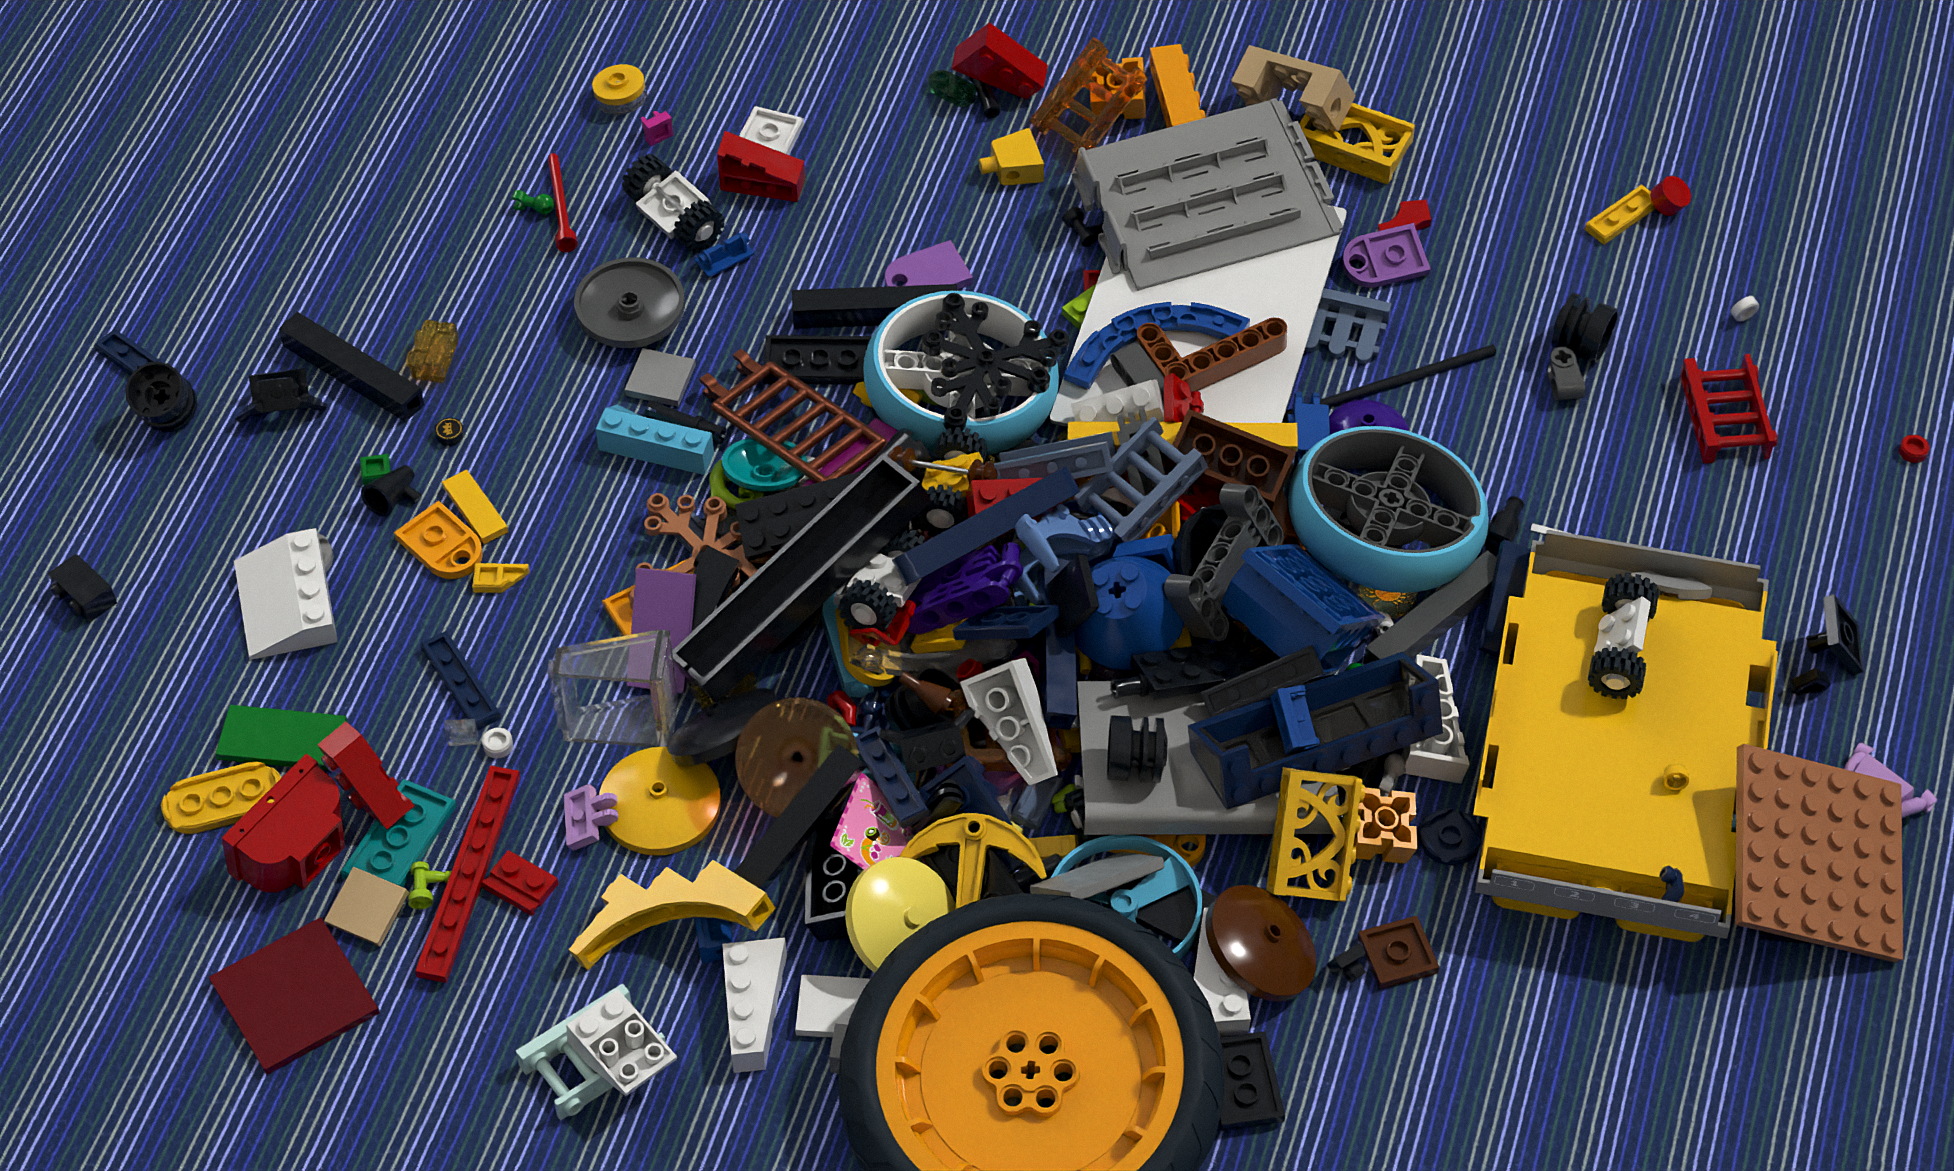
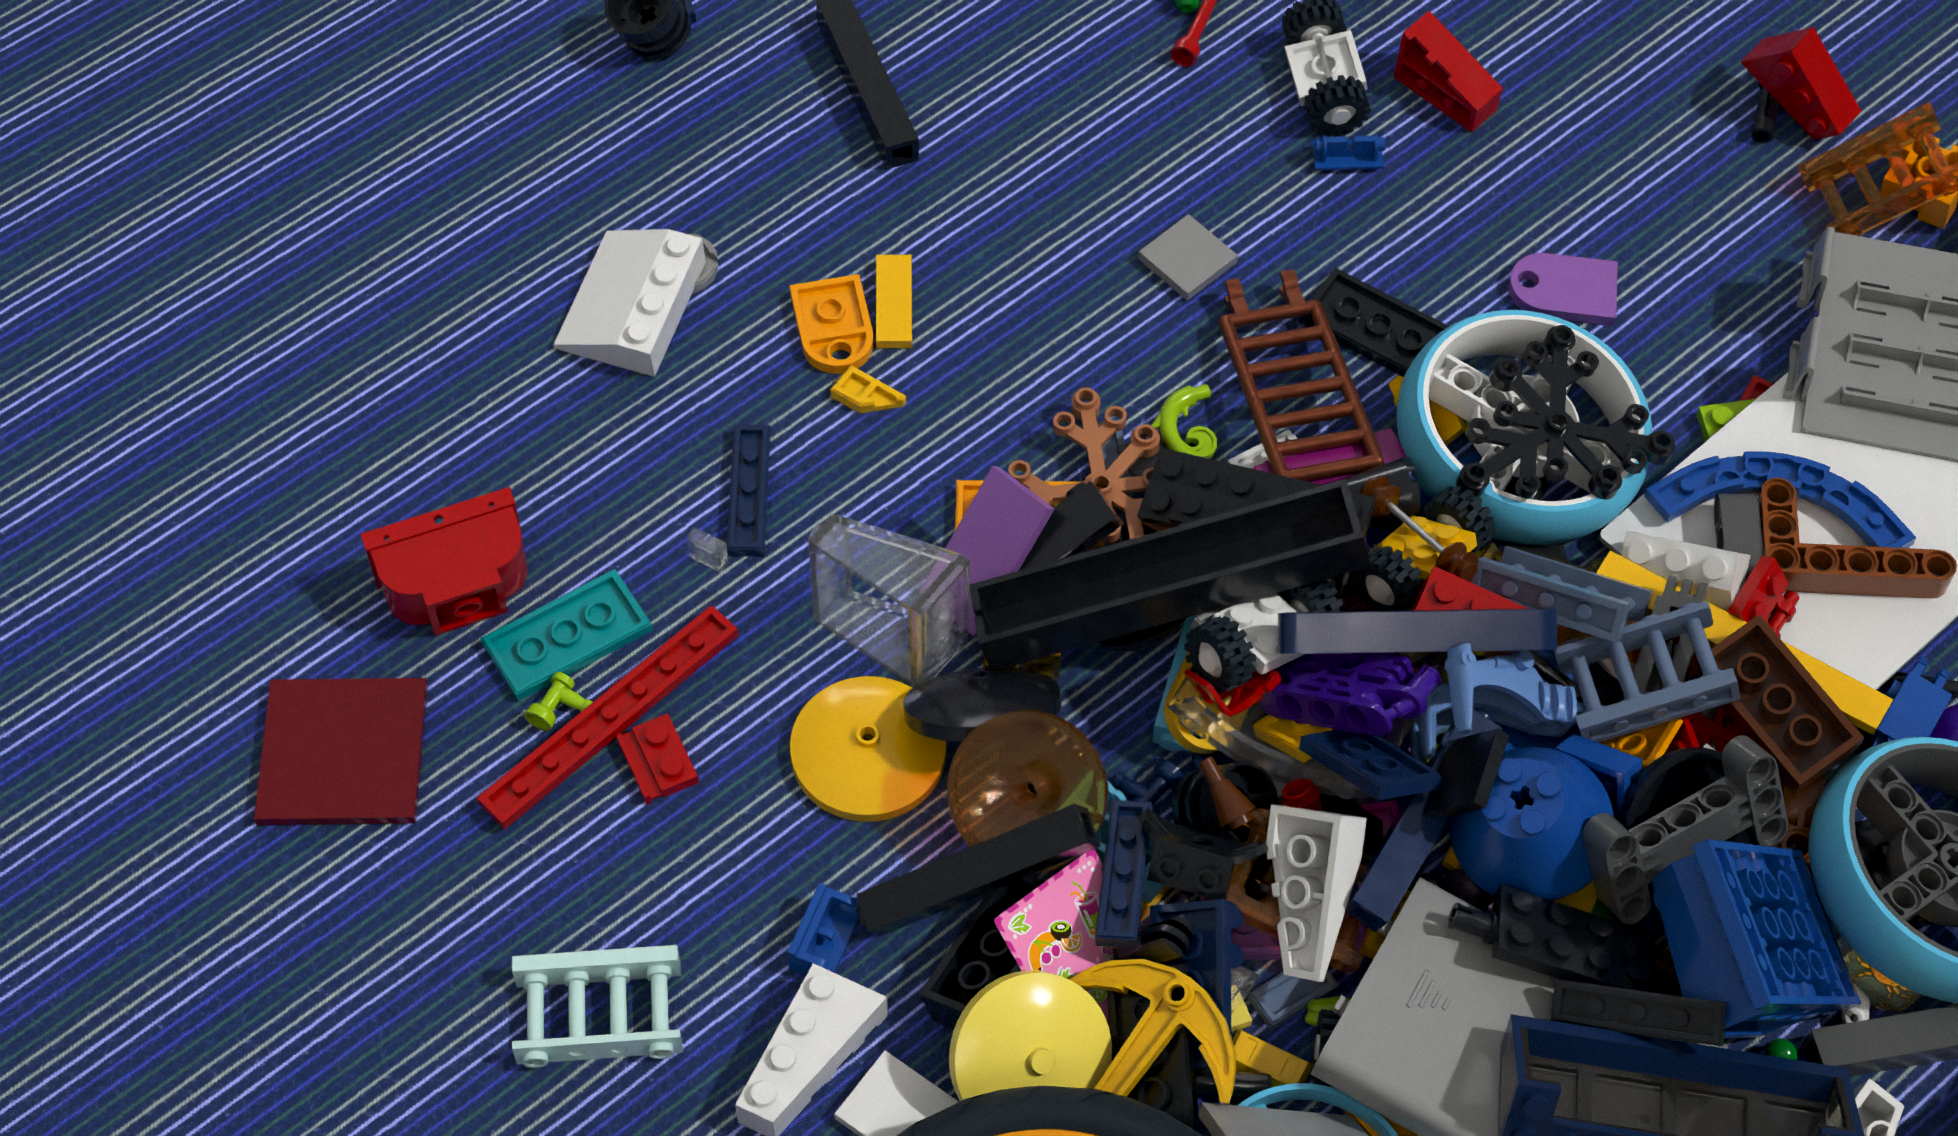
camera: 30 degrees right, 5 degrees up
black brick [48,554,117,623] -> none
yellow tile [161,762,281,834] -> none
green tile [215,705,348,771] -> none
black piece [235,368,327,423] -> none
red wedge [317,721,415,829] -> none
tan tile [324,867,409,947] -> none
green tile [360,454,391,485] -> none
black piece [361,465,422,517] -> none
clear yellow brick [406,320,459,383] -> none
tile [435,418,464,446] -> none
white tile [482,728,513,758] -> none
lavender hinge [564,784,618,851] -> none
white slope [566,988,677,1096] -> none
yellow arch [568,860,776,970] -> none
dark grey dish [574,257,685,348] -> none
medium azure wedge [596,405,714,475] -> none
black pin [644,400,727,444] -> none
teal dish [722,438,808,492] -> none
white tile [739,106,804,155] -> none
black brick [792,284,957,329] -> none
red arm [827,690,857,728] -> none
clear green plate [929,70,976,107] -> none
yellow torso [978,128,1044,185] -> none
black piece [1062,207,1103,247] -> none
black wheel [1107,715,1168,783] -> none
blue hinge [1271,685,1320,755] -> none

